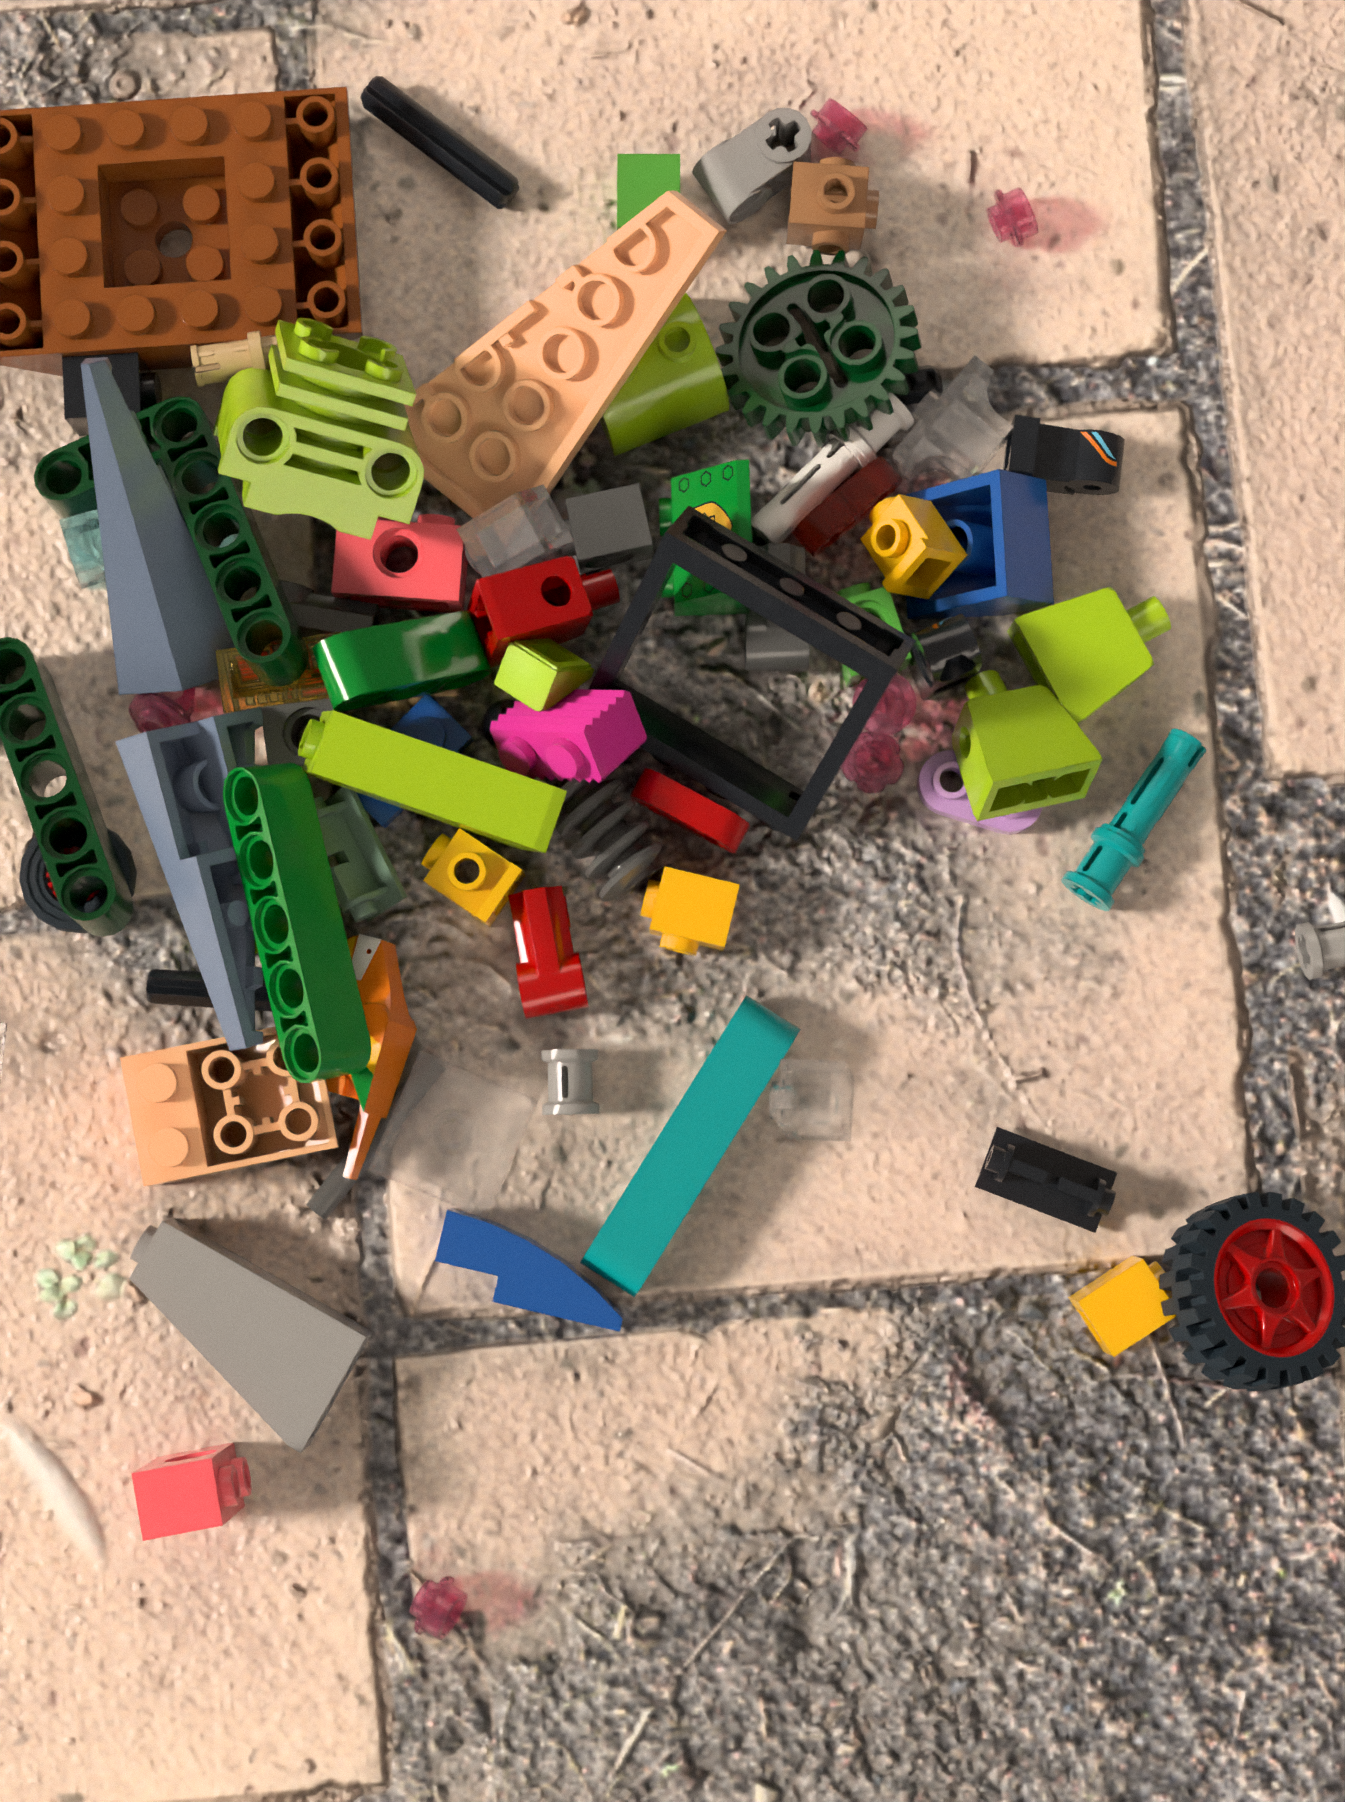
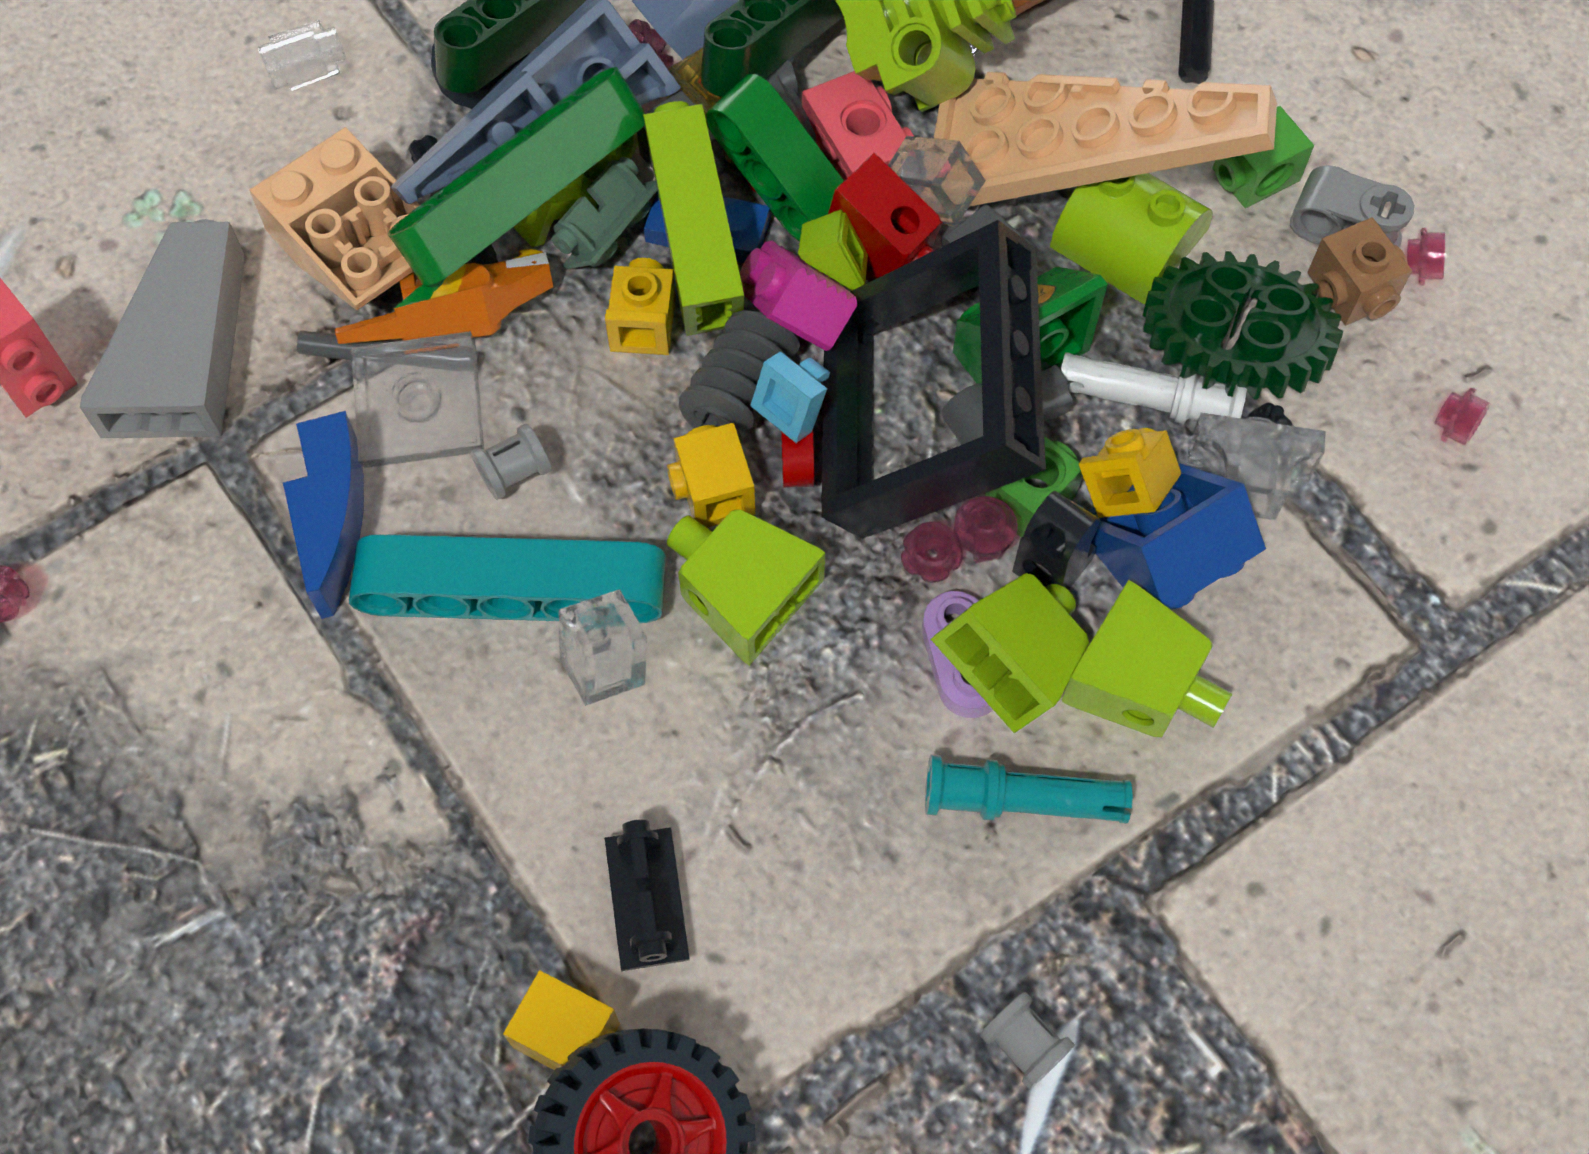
camera: 60 degrees right, 20 degrees down
red piece [508,885,589,1019] -> none
clear red beam [792,456,903,557] -> none
black leg [1003,414,1125,495] -> none
none -> lime torso [667,509,825,666]
none -> medium azure tile [750,351,830,443]

